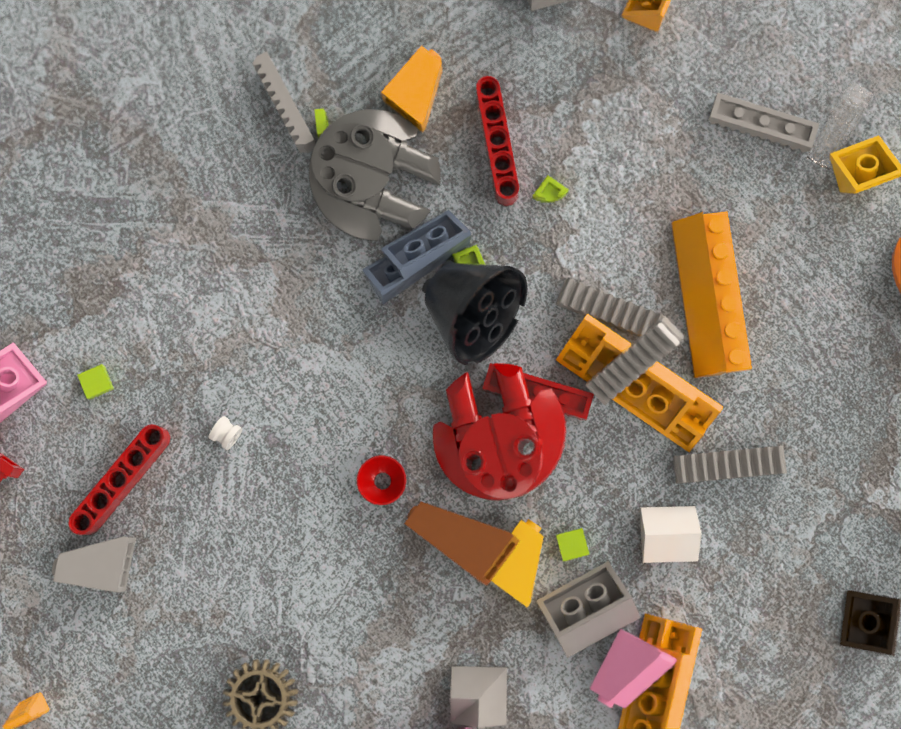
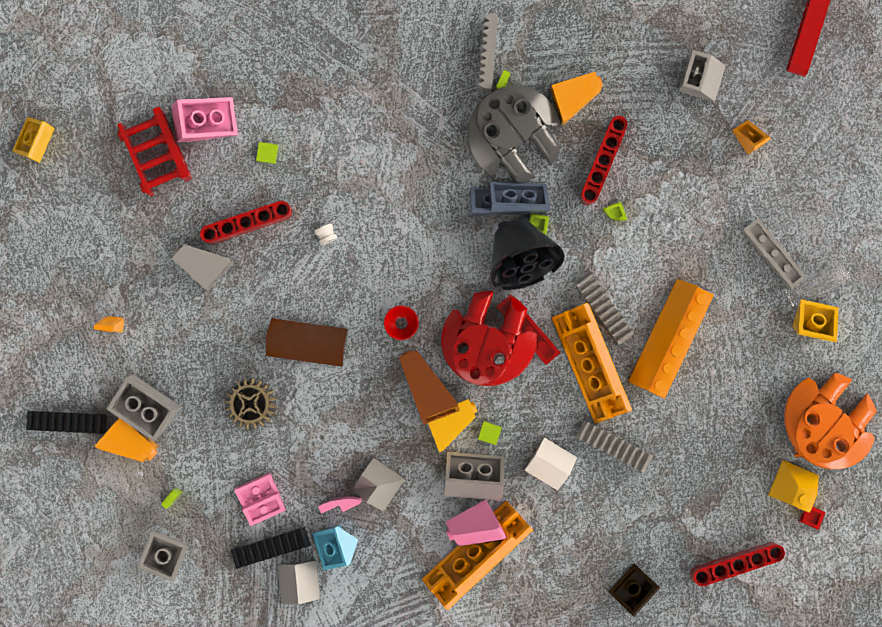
camera: 25 degrees right, 5 degrees up
light grey gear [585,316,684,405] -> none
none -> reddish brown slope [266,318,348,367]

